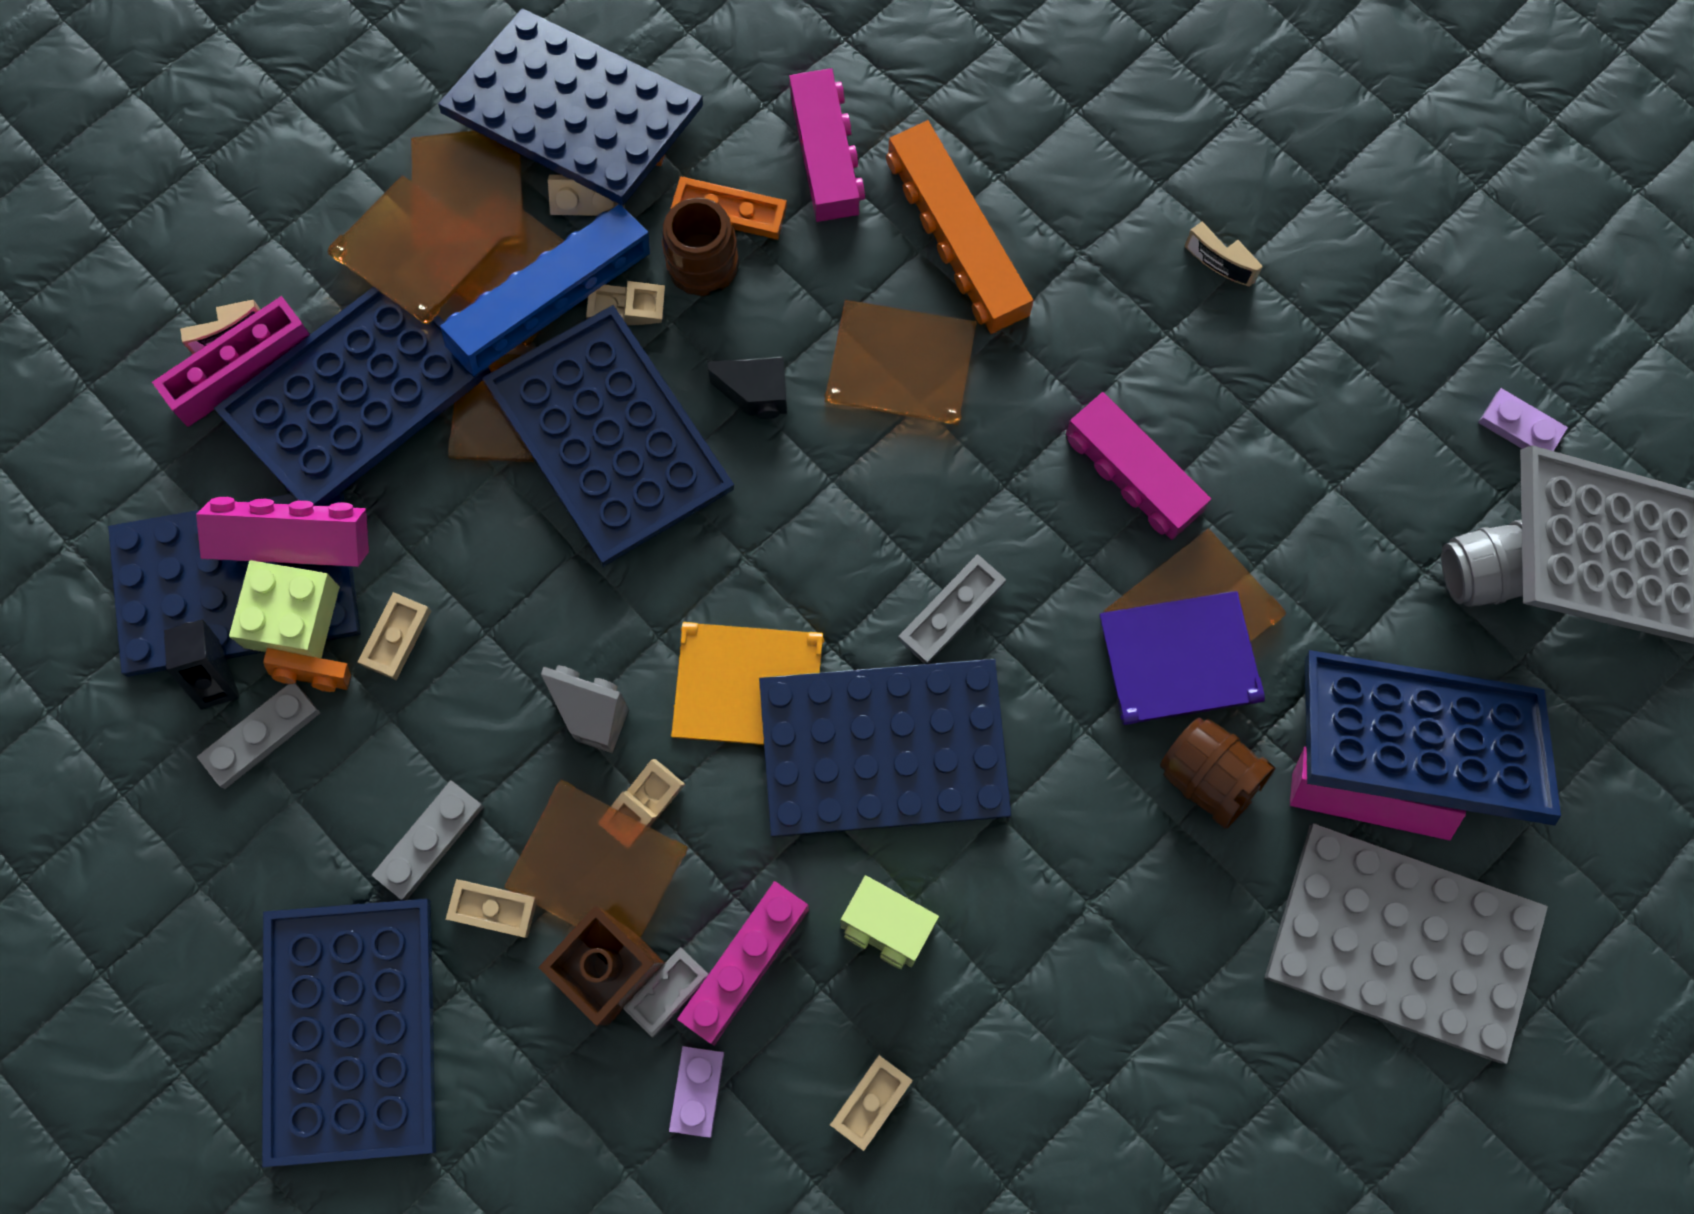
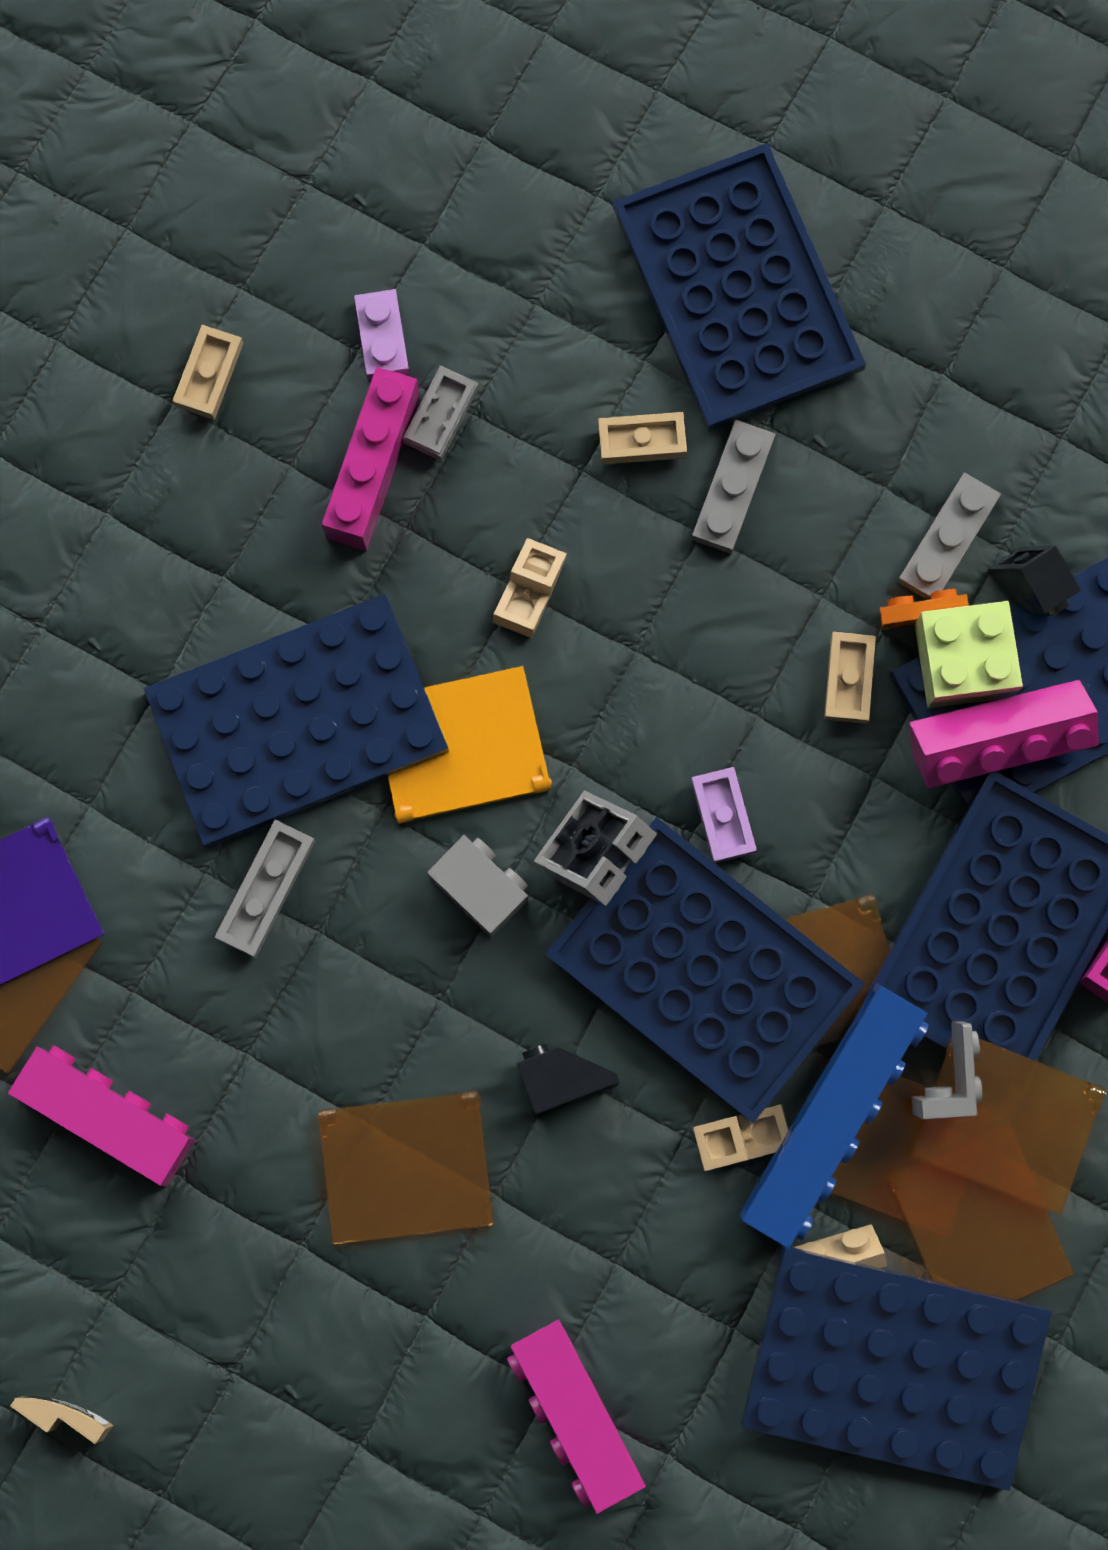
camera: 165 degrees right, 5 degrees up
clear orange piece [504,779,688,938] -> none
reddish brown slope [538,905,665,1026] -> none
light grey slope [541,665,629,753] -> none
reddish brown piece [661,197,739,296] -> none
orange plate [671,176,787,240] -> none
yellowish green brick [841,875,939,969] -> none
orange brick [886,120,1034,334] -> none
none -> light grey brick [427,835,528,939]
none -> piece [534,790,657,906]
none -> lavender plate [691,767,757,863]
none -> light grey bracket [911,1021,982,1119]

